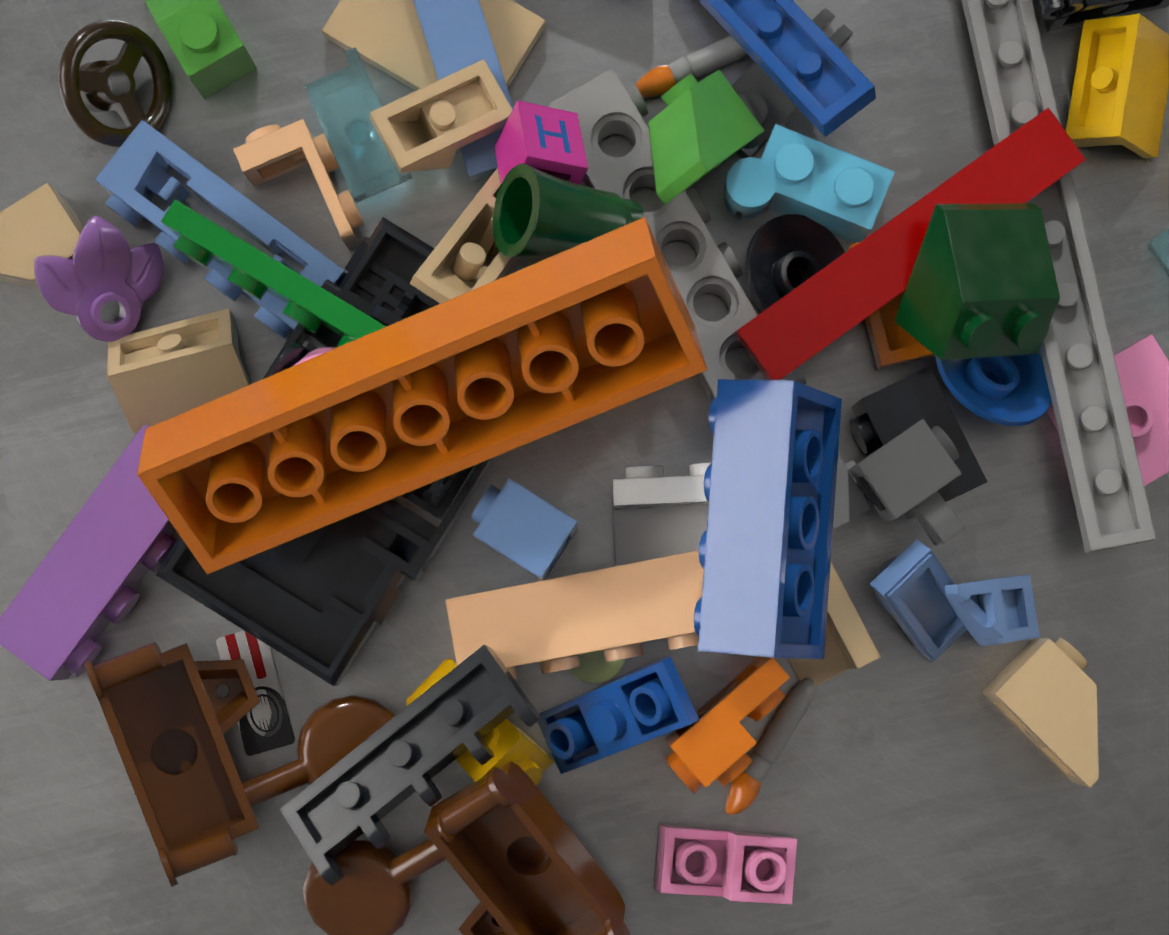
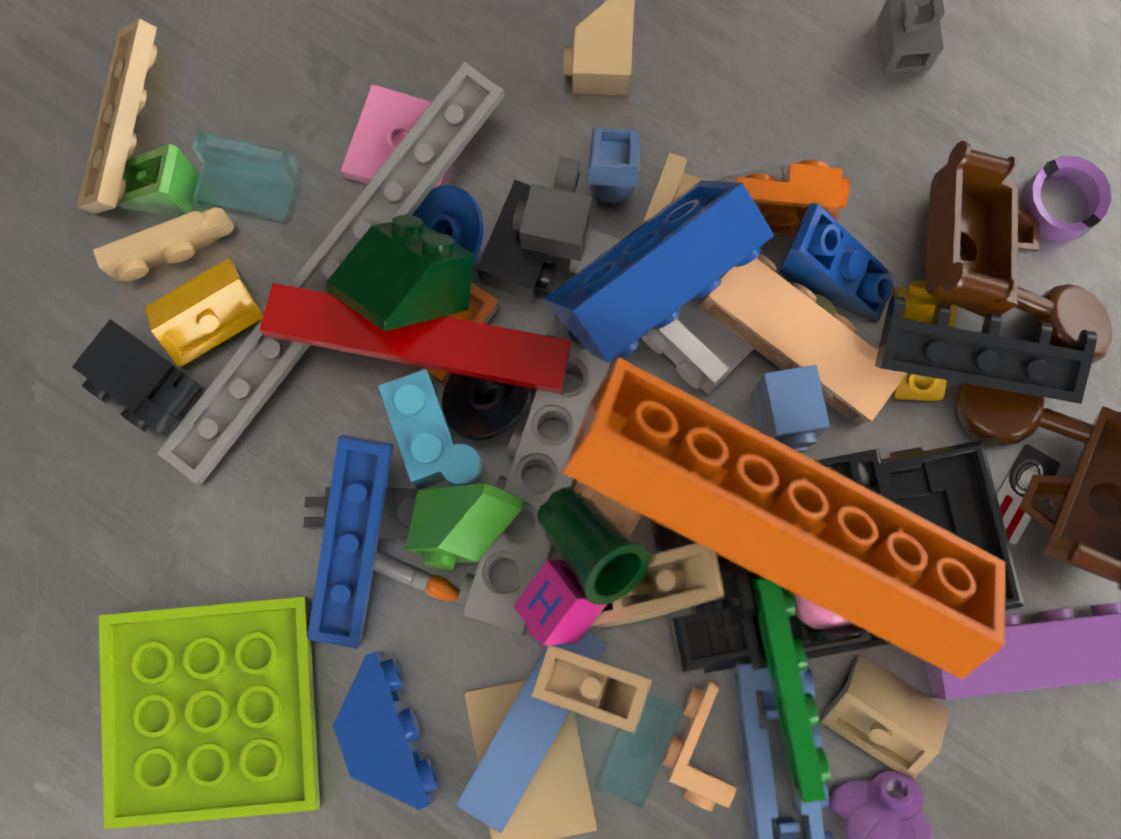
camera: 130 degrees left, 5 degrees down
bright pink slope [654,824,797,905] -> none
medium blue slope [944,574,1040,646] -> none

